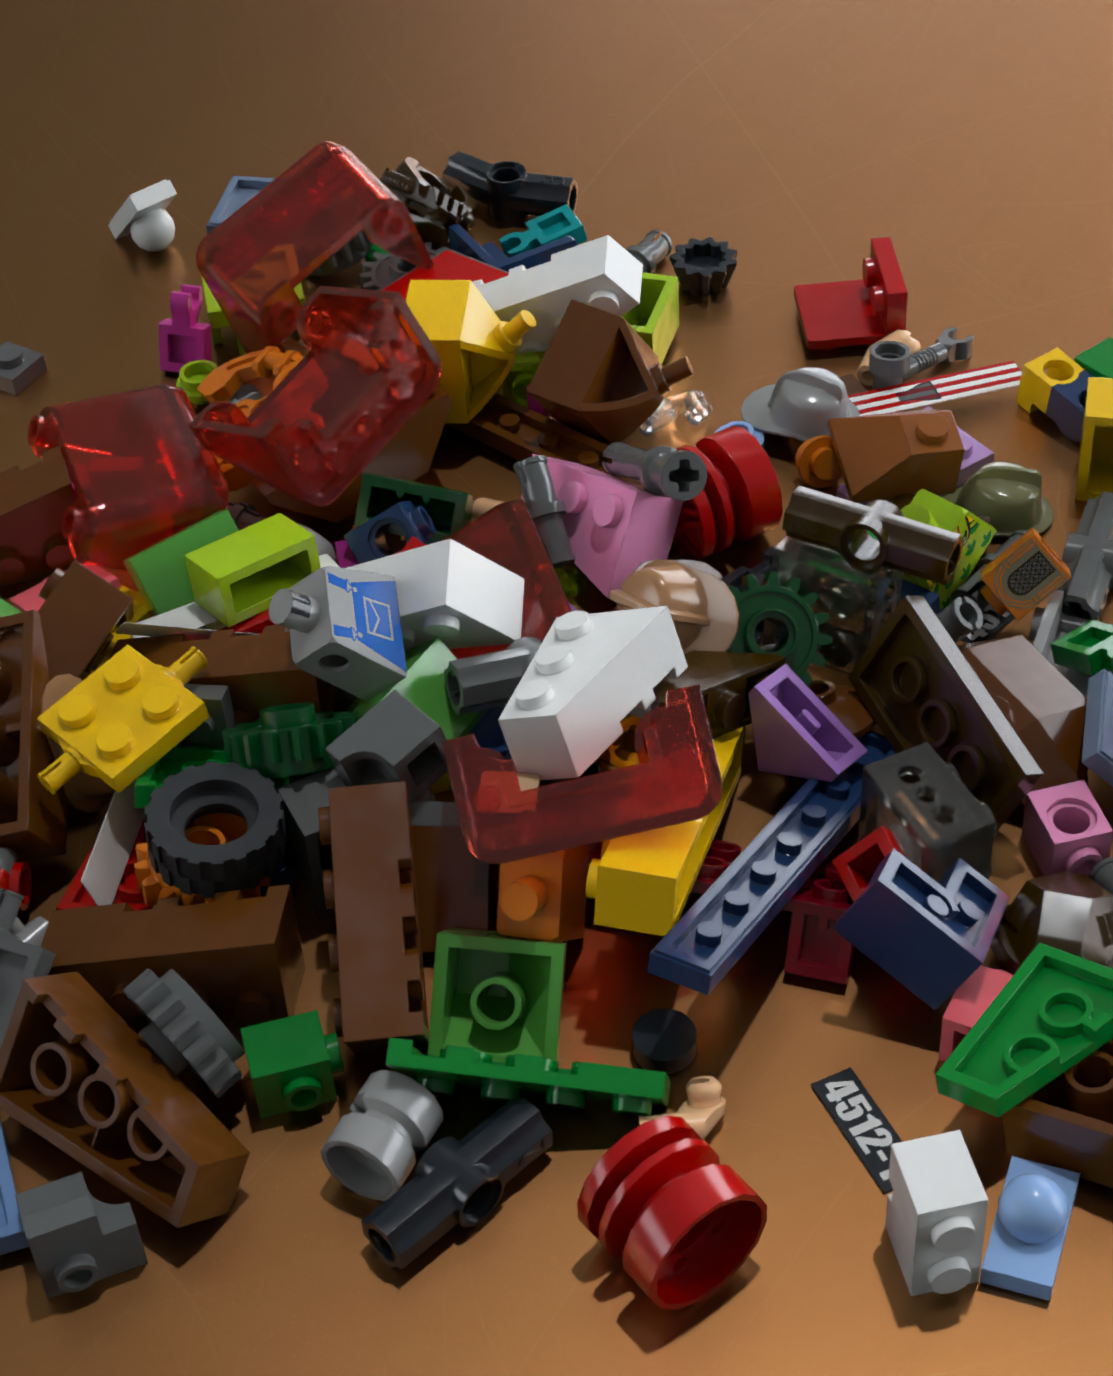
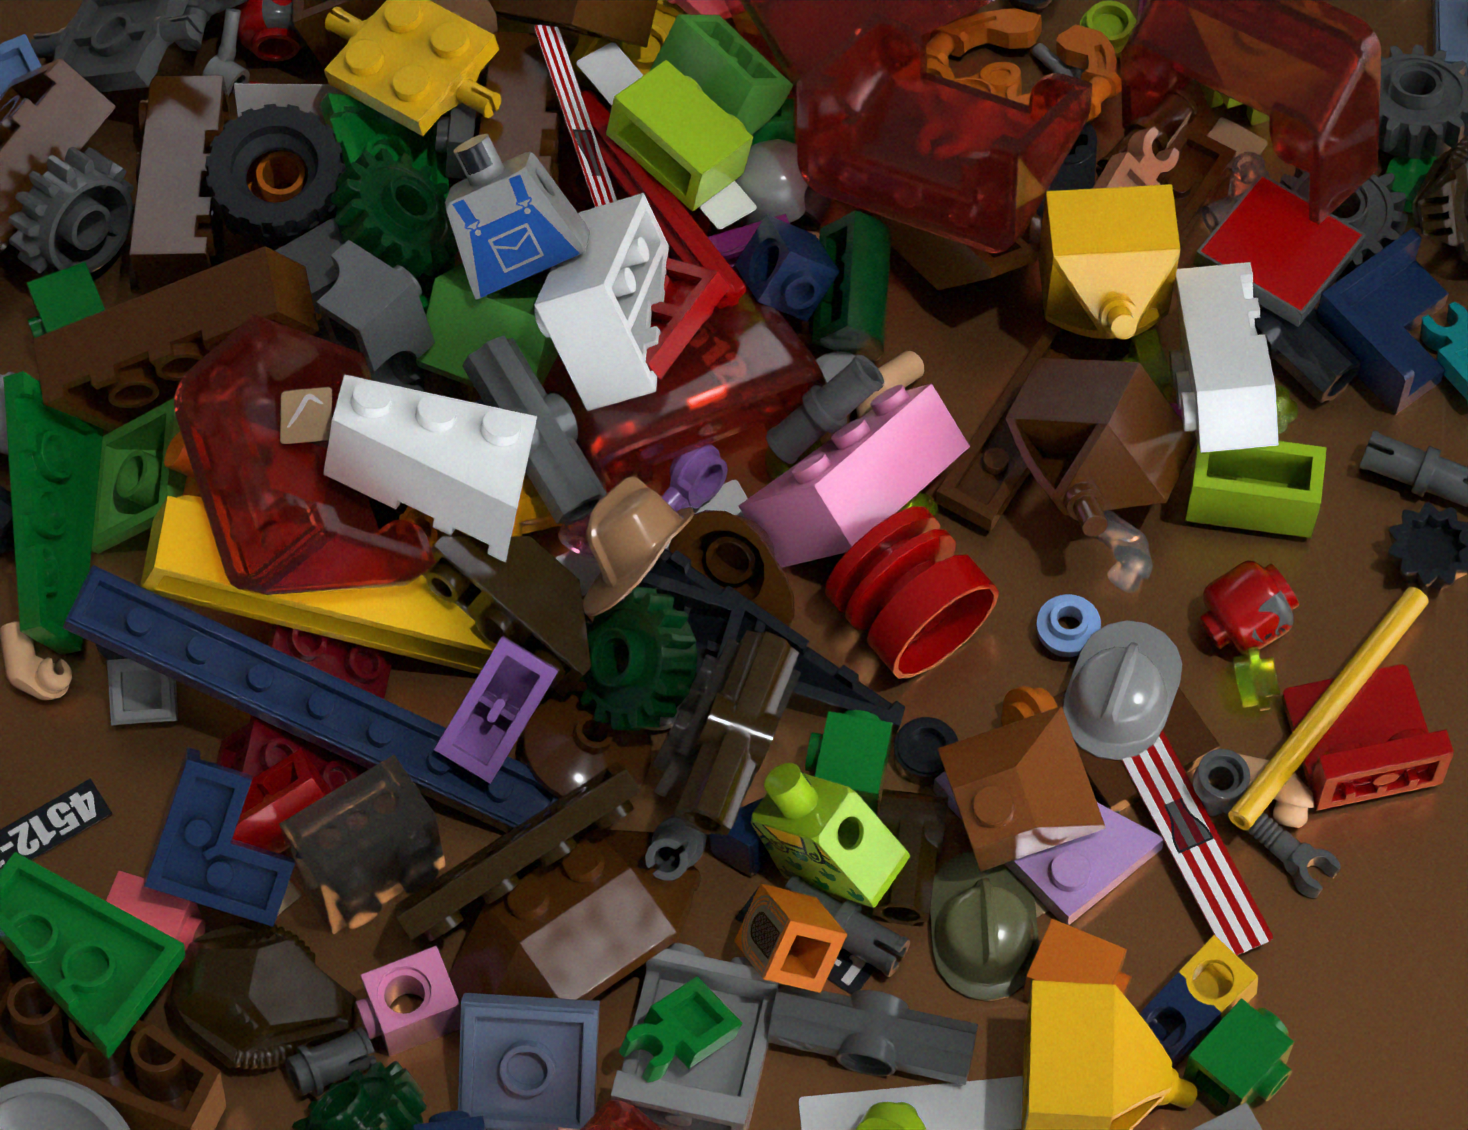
camera: 80 degrees right, 20 degrees up
dark grey pin [602,442,707,501] -> none
none -> light grey tile [107,659,179,725]
none -> orange brick [1022,919,1132,1002]
none -> red head [1198,560,1299,656]
none -> yellow piece [1228,587,1429,830]
none -> clear neon green plate [1233,646,1281,711]

